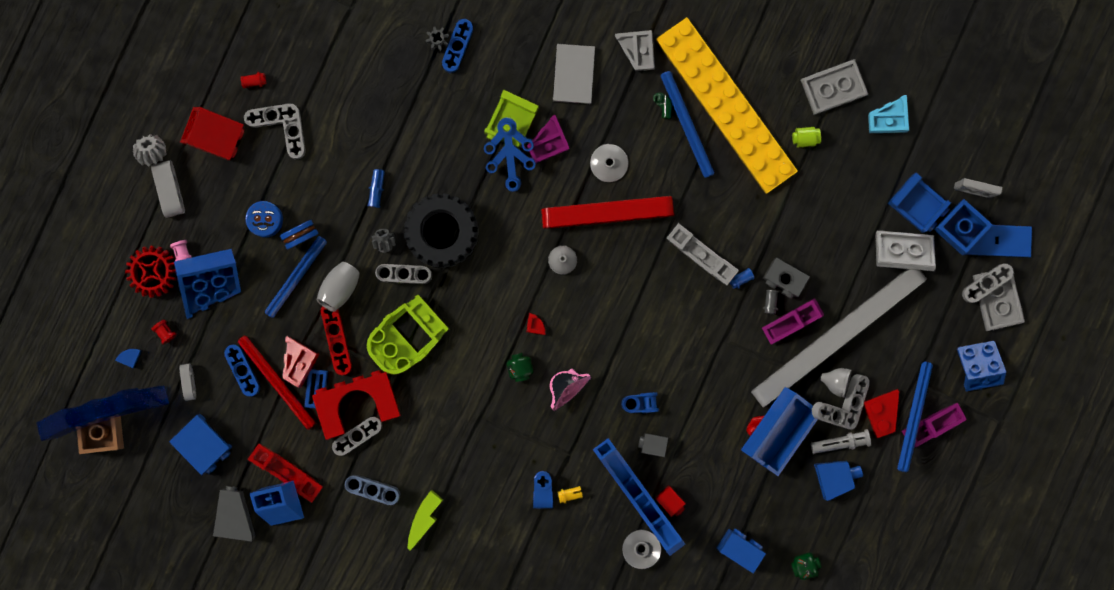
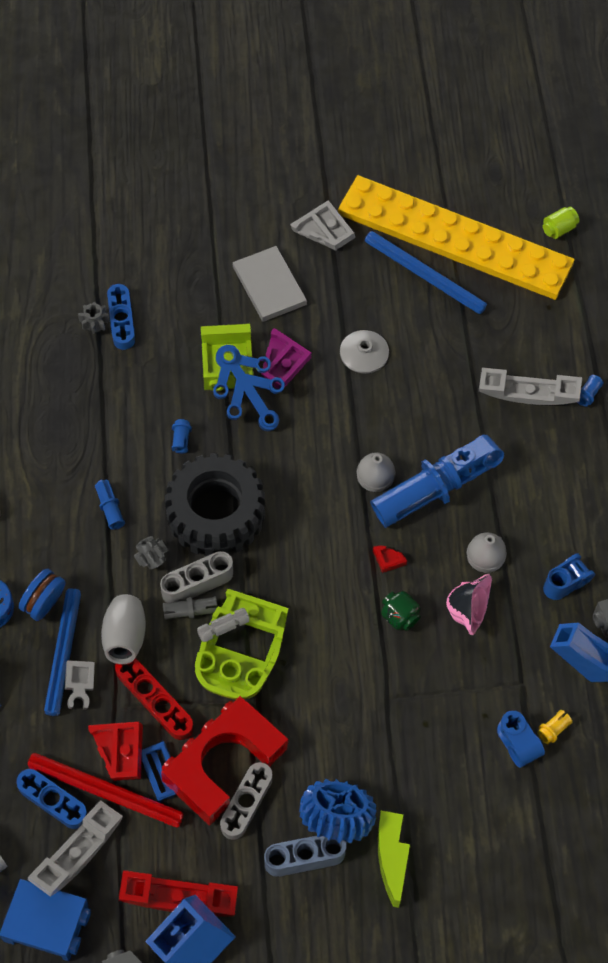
camera: 30 degrees left, 25 degrees down
red beam [541,196,674,229] -> none
dark green arm [653,92,672,119] -> none
light grey tile [801,59,868,115] -> none
none -> light grey slope [28,800,123,897]
none -> light grey plate [65,661,95,710]
none -> dark grey pin [163,596,217,620]
none -> blue pin [171,419,192,453]
none -> light grey axle [197,608,249,642]
none -> blue gear [299,779,376,843]
none -> blue piece [370,435,504,528]
none -> light grey helmet [466,532,507,573]

